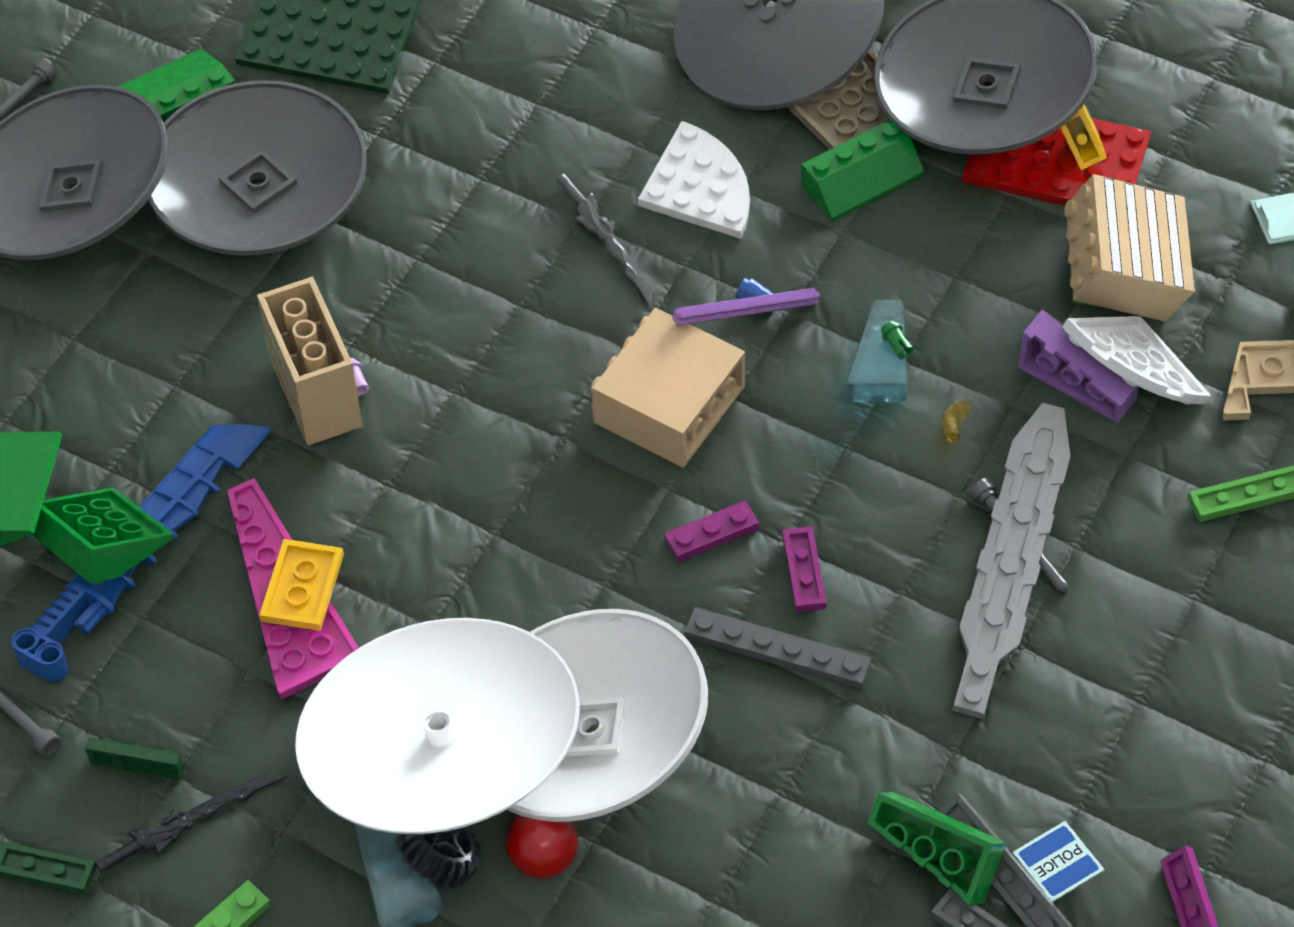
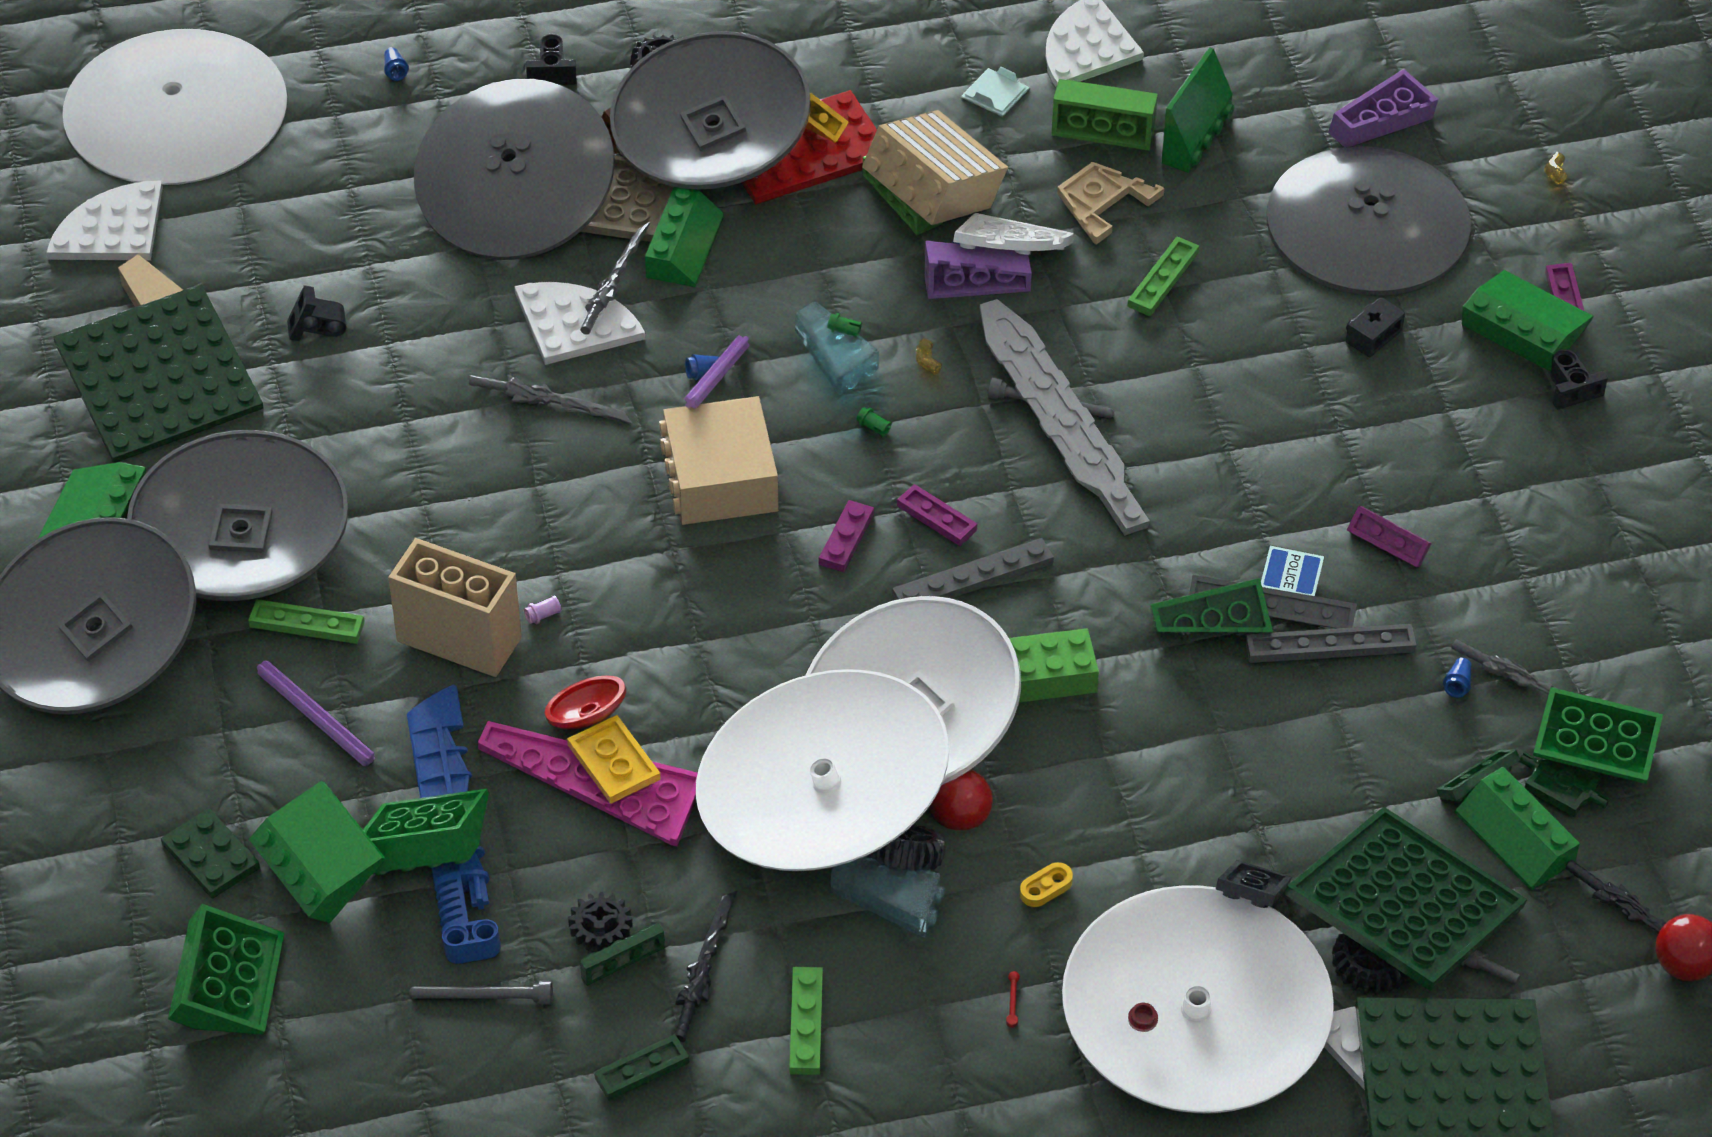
camera: 45 degrees left, 5 degrees down
none -> bright green plate [248,599,365,644]
none -> medium lavender axle [257,660,375,766]
none -> black tile [287,285,347,341]
none -> lavender pin [524,596,561,624]
none -> red dish [545,675,626,729]
none -> black gear [568,892,633,952]
none -> dark grey sword [580,222,650,335]
none -> green pin [856,407,892,437]
none -> bright green brick [1009,628,1099,702]

